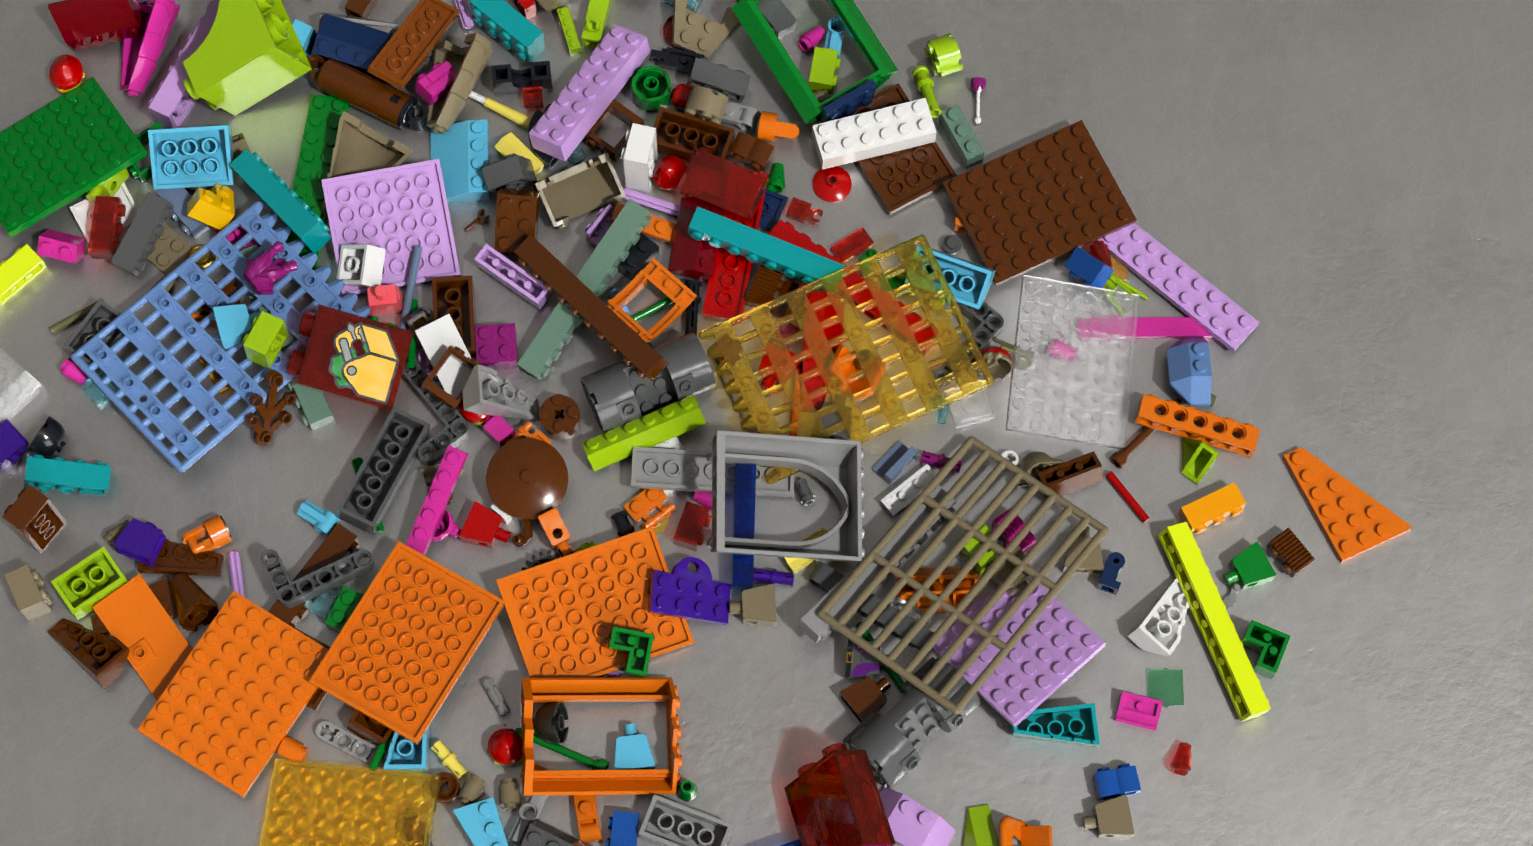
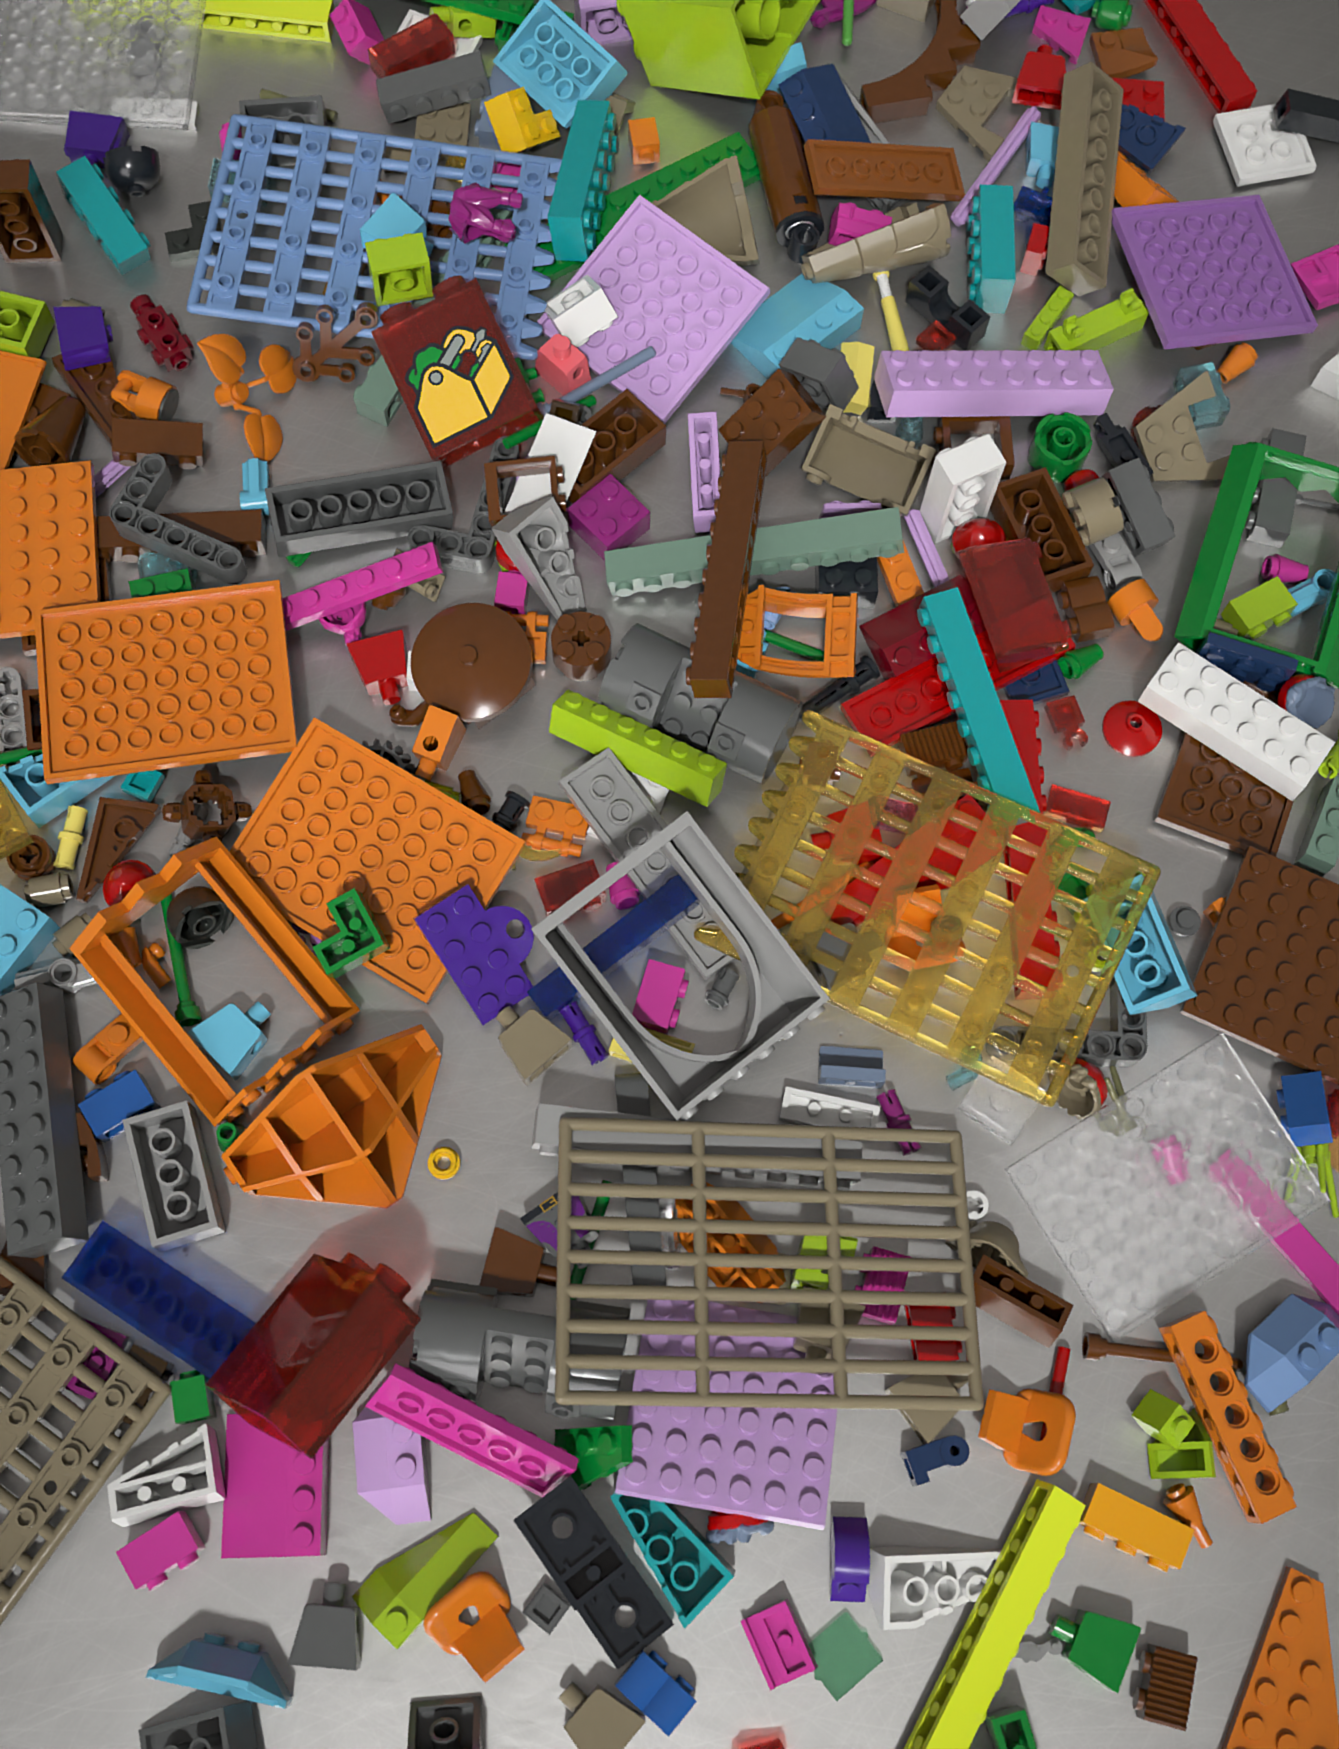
camera: 50 degrees right, 0 degrees up
none -> reddish brown wing [76,797,161,903]
none -> reddish brown brick [112,418,203,469]
none -> teal plate [120,770,165,803]
none -> dark red brick [130,294,194,372]
none -> orange arm [142,942,172,989]
none -> reddish brown piece [162,770,252,843]
none -> pearl dark grey plate [165,201,222,262]
none -> orange plant [197,334,297,463]
none -> orange panel [221,1024,442,1209]
none -> dark pink plate [365,1363,579,1497]
none -> yellow plate [428,1147,461,1180]
none -> reddish brown cone [458,770,491,815]
none -> black bracket [513,1476,674,1670]
none -> dark grey tile [522,1582,571,1635]
none -> green wing [554,1425,632,1490]
none -> orange brick [628,117,660,165]
none -> dark pink brick [632,959,689,1035]
none -> hair [706,1511,774,1545]
none -> dark purple brick [829,1516,870,1602]
none -> red brick [904,1291,963,1361]
none -> orange piece [978,1388,1076,1476]
none -> lime brick [1131,1389,1195,1450]
none -> orange cone [1163,1483,1213,1549]
none -> sand blue hair [1278,674,1335,729]

